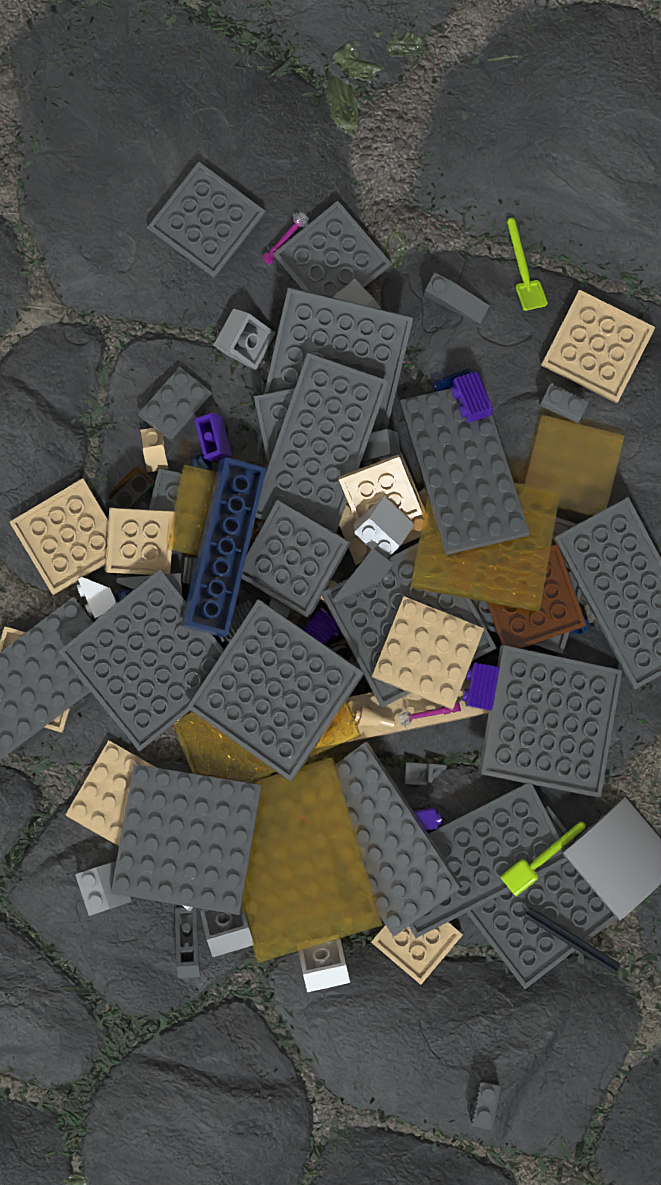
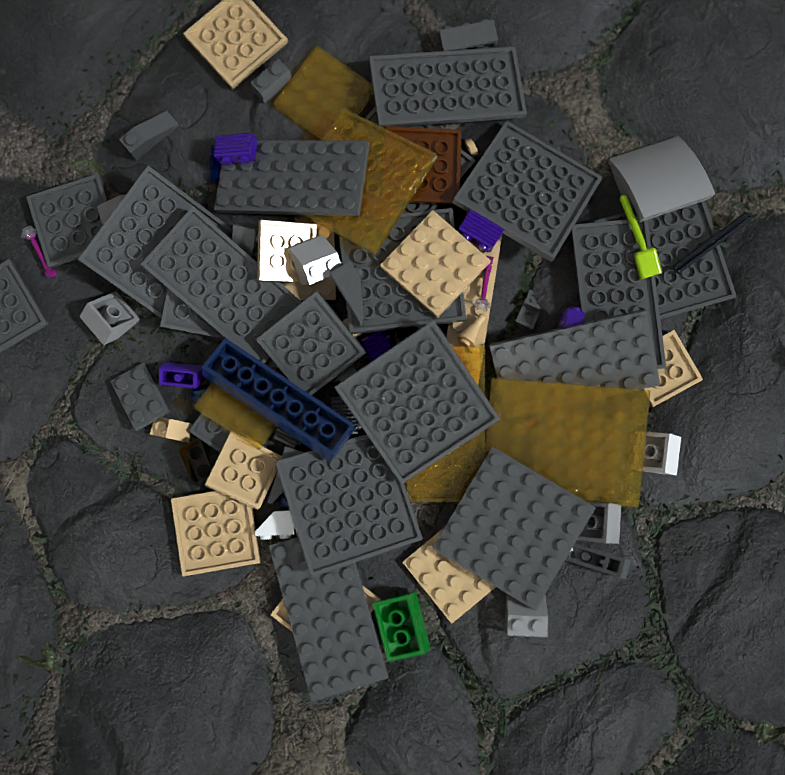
camera: 70 degrees left, 0 degrees up
lime piece [507,217,548,311] -> none
none -> green slope [373,591,431,662]
none -> tan tile [464,138,479,157]

